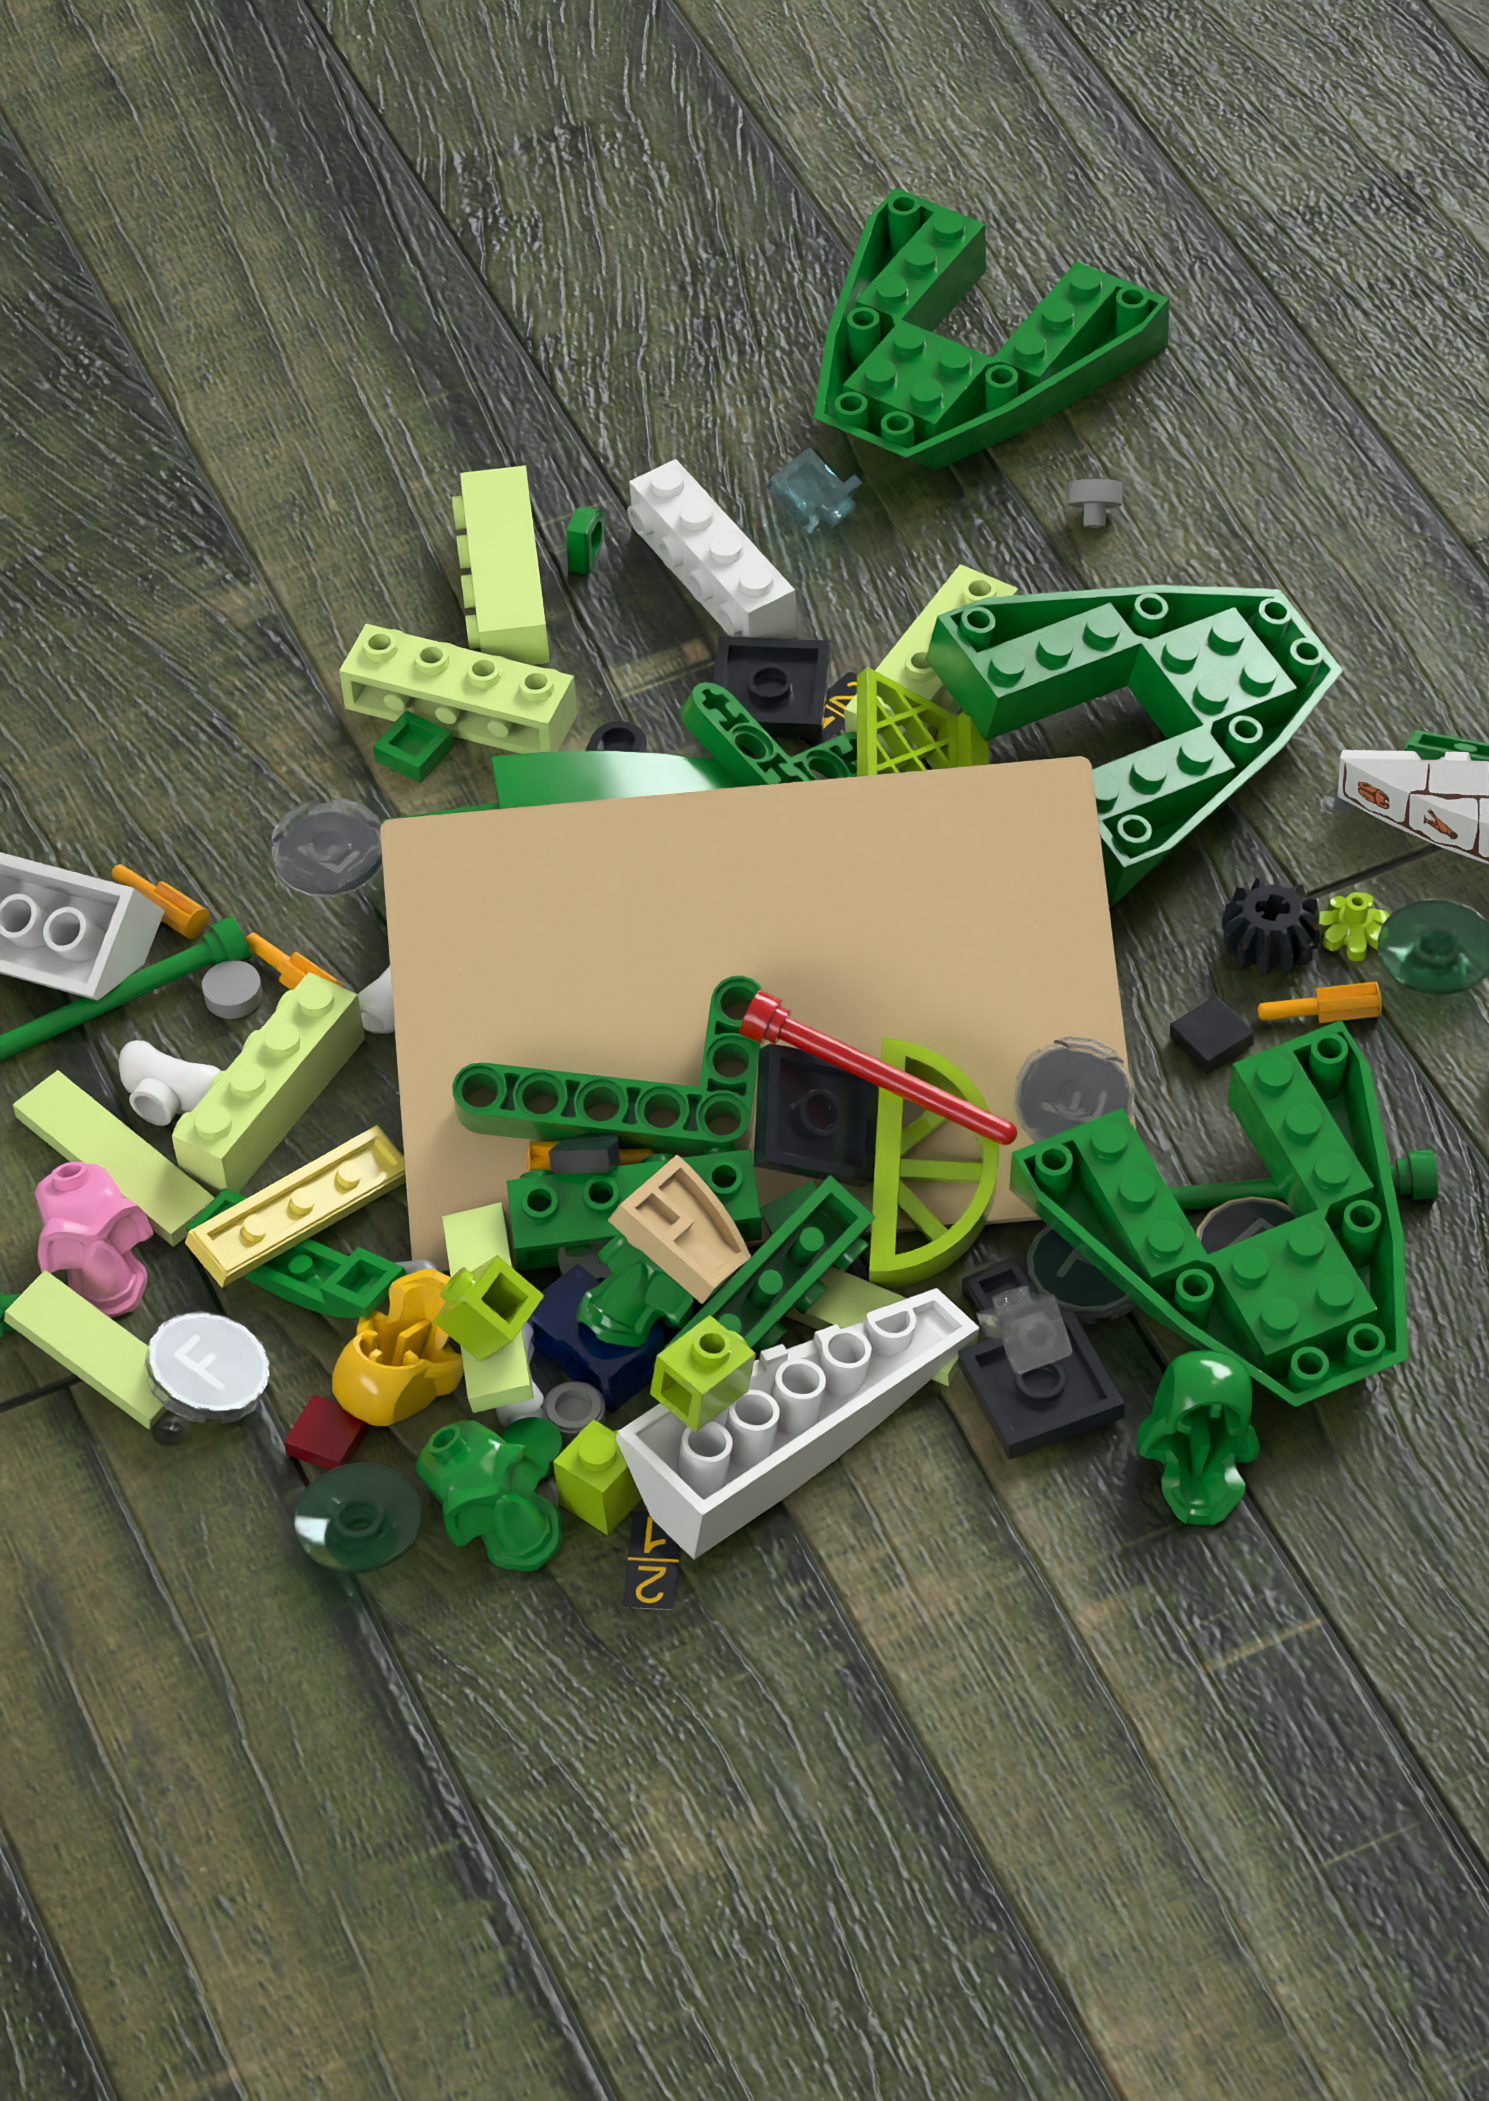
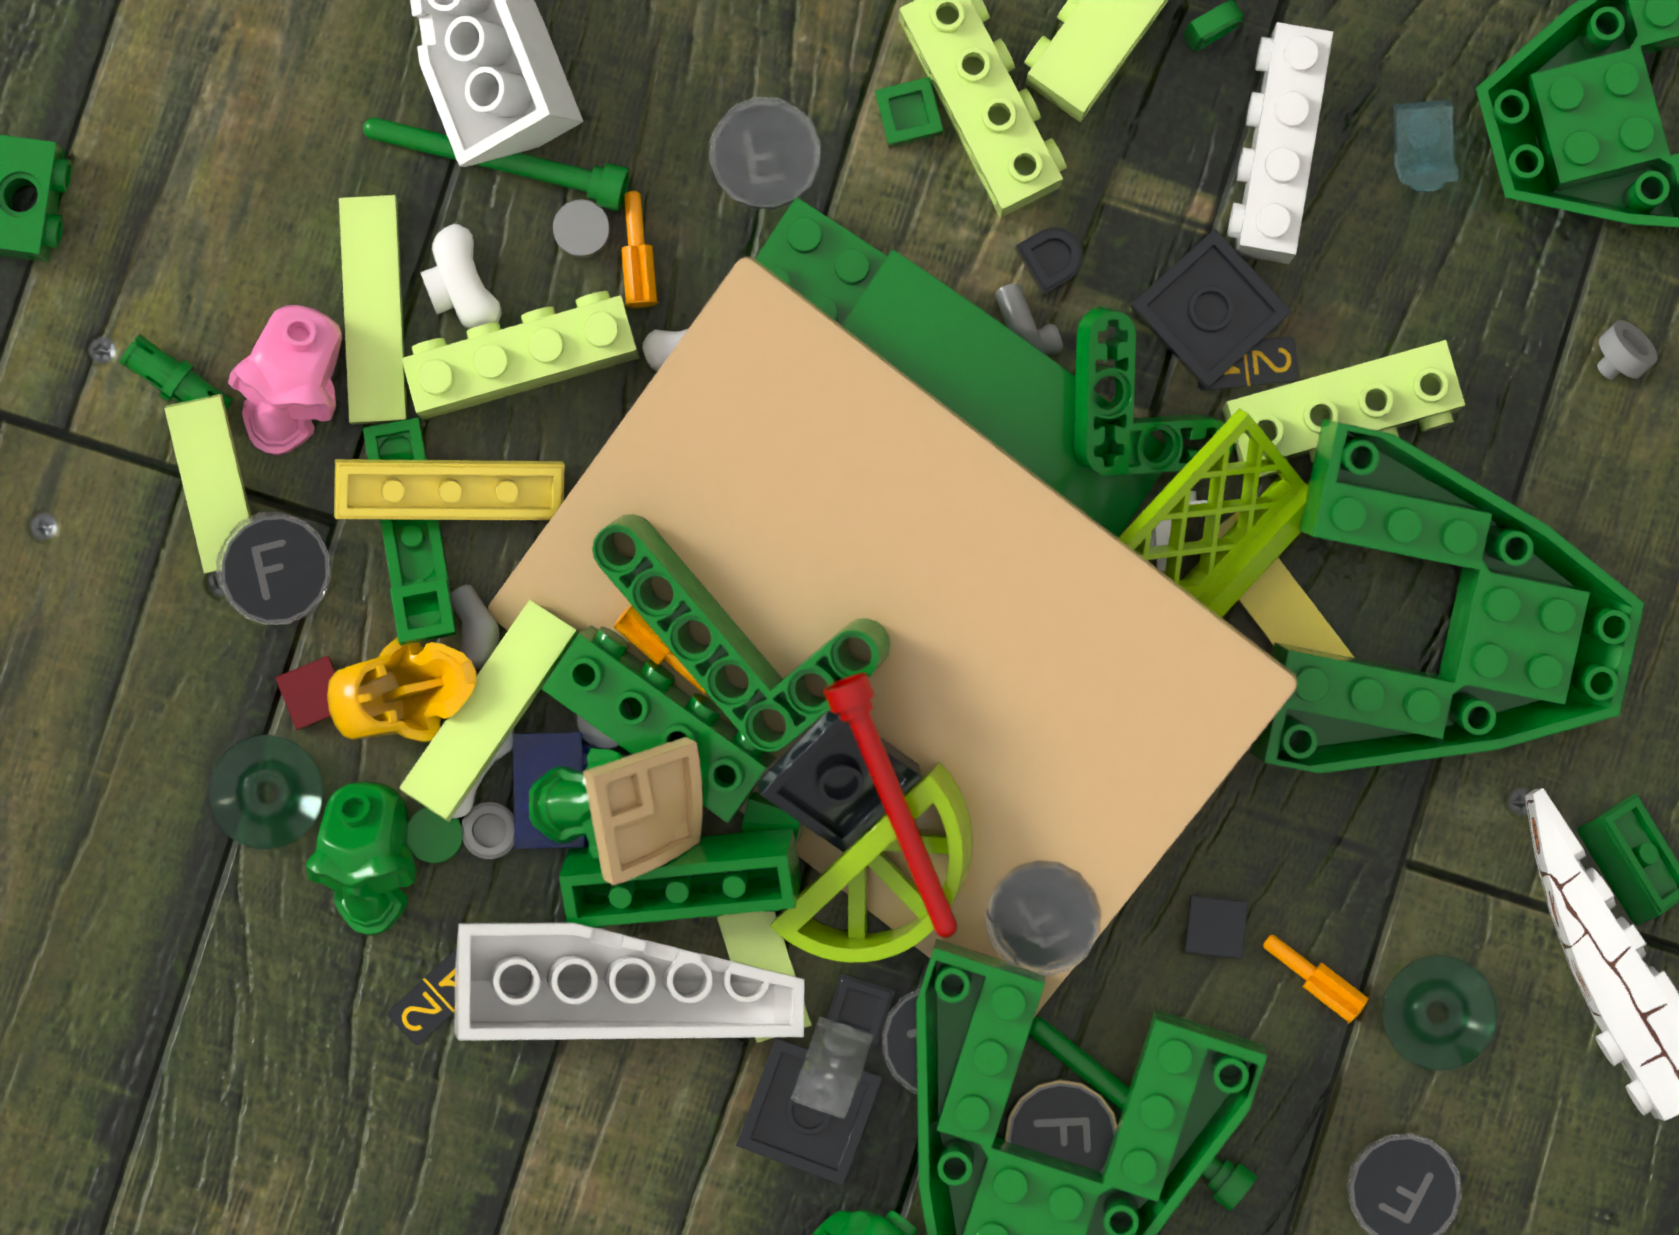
camera: 40 degrees right, 35 degrees up
light orange axle [111,864,210,939] -> none
lime brick [433,1255,544,1361] -> none
black tile [549,1133,620,1174] -> none
lime brick [553,1419,642,1535] -> none
lime brick [650,1315,756,1432] -> none
black gear [1222,876,1322,976] -> none
lime plant [1320,892,1391,961] -> none

